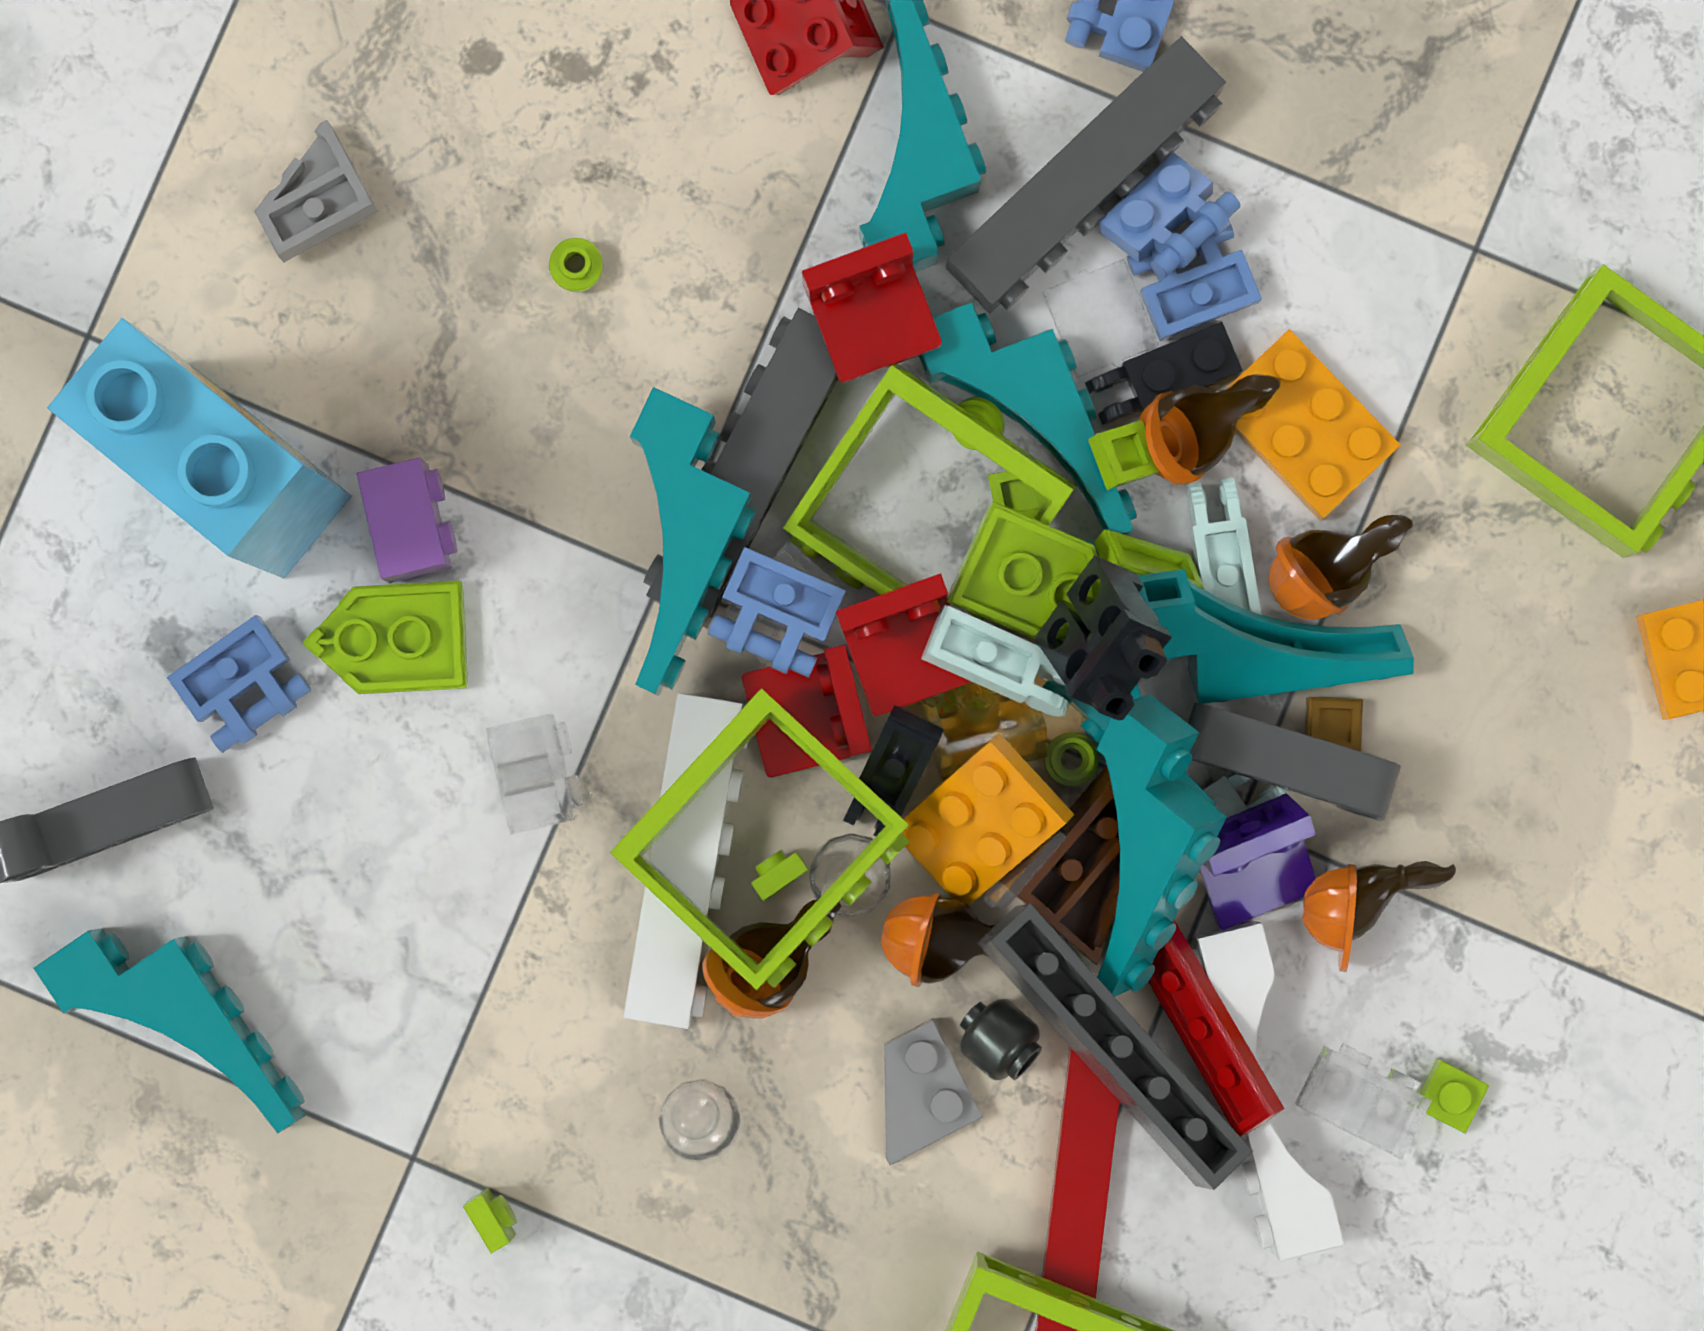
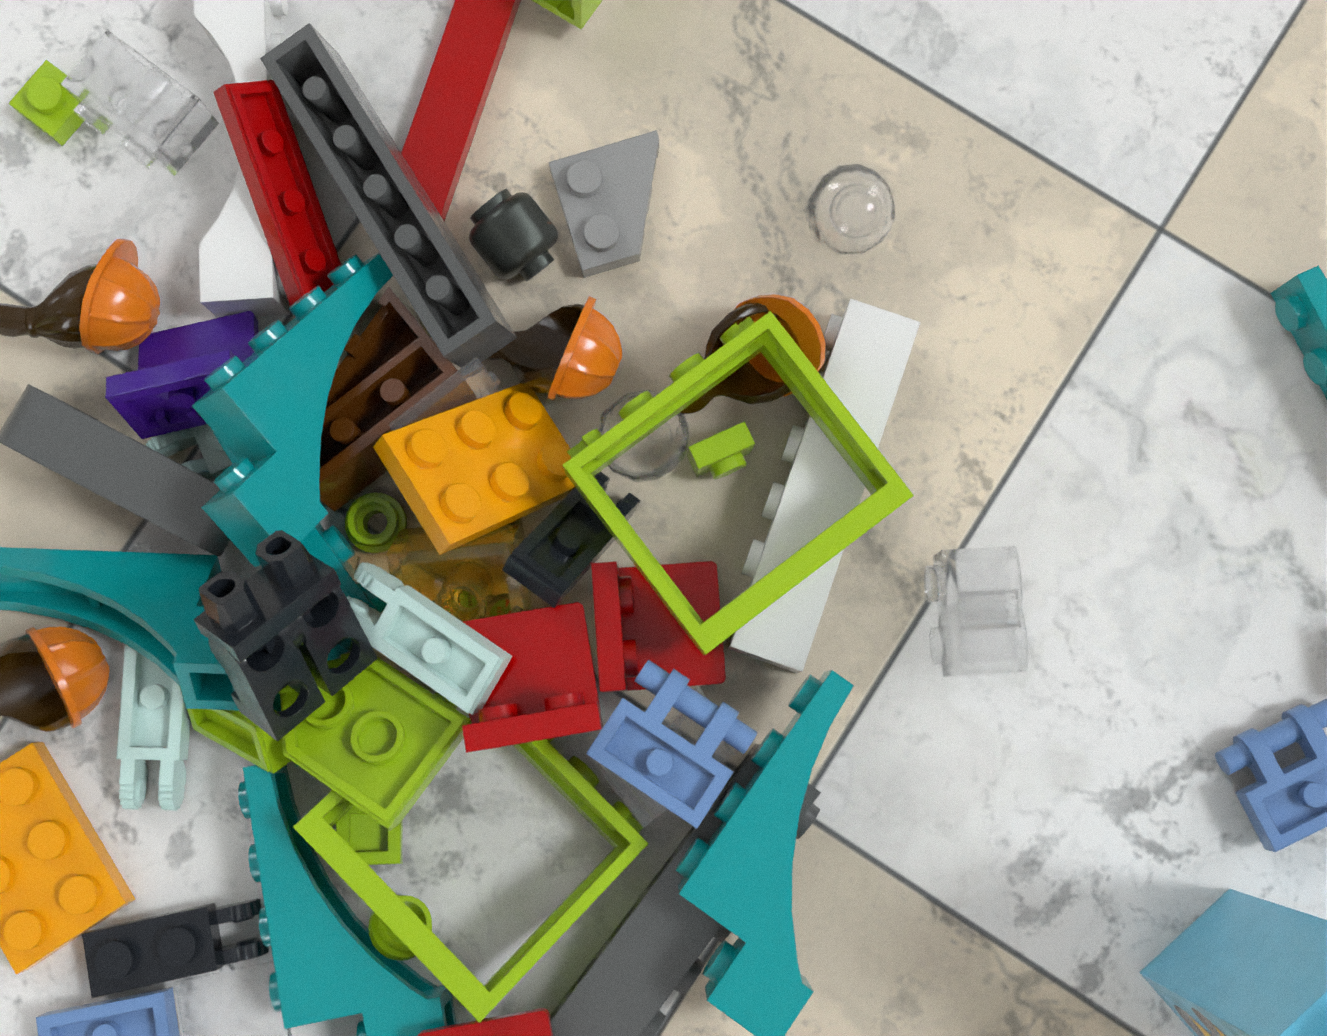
camera: 165 degrees left, 5 degrees down
lime tile [302,581,468,694] -> none
medium lavender brick [356,458,458,583] -> none
lime plate [463,1187,517,1254] -> none
lime plate [1088,420,1160,490] -> none
dark brown piece [1139,374,1281,485] -> none
pearl gold tile [1305,697,1363,752] -> none

